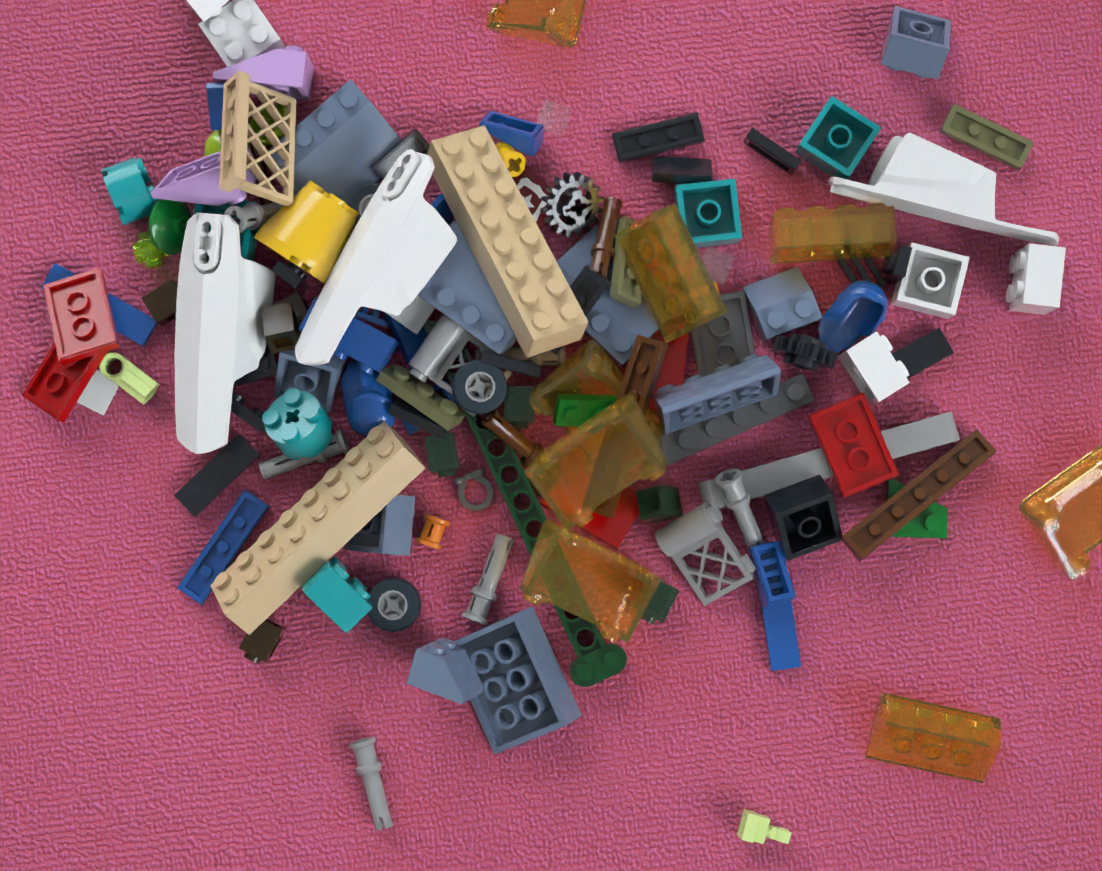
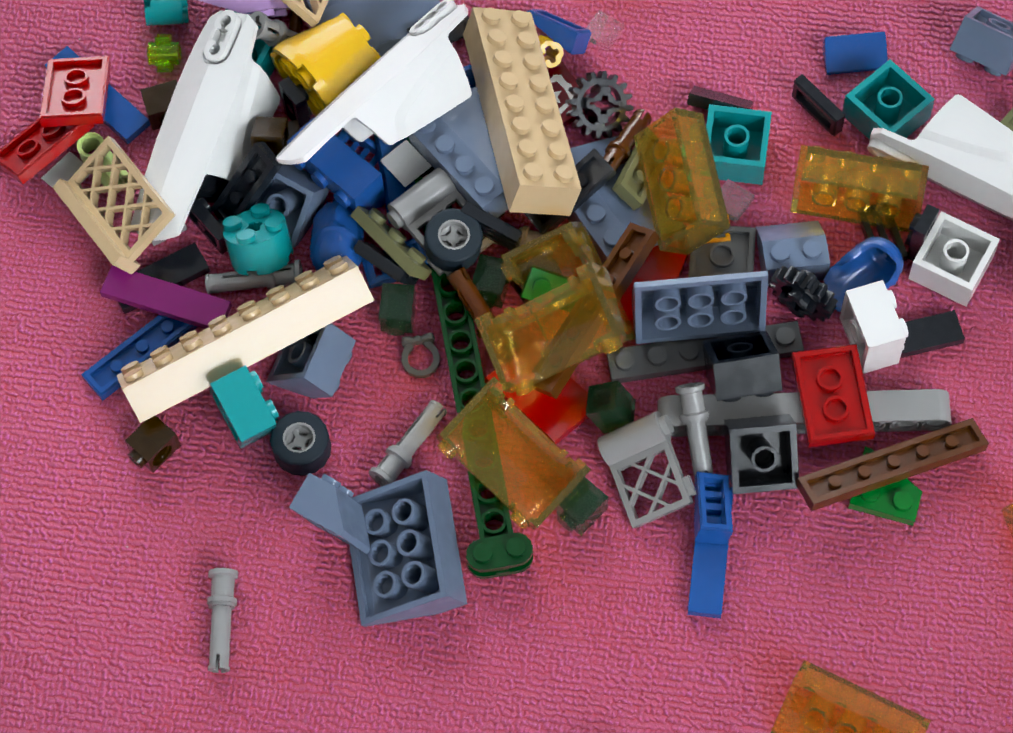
camera: 15 degrees right, 20 degrees down
green dish [149,199,192,255] -> none
orange bush [415,513,450,550] -> none
black tile [612,112,705,164] -> none
none -> tan fence [52,136,175,275]
none -> magenta tile [100,265,232,329]
none -> black plate [211,142,283,220]
none -> black brick [702,331,783,402]
none -> blue slope [822,32,888,75]

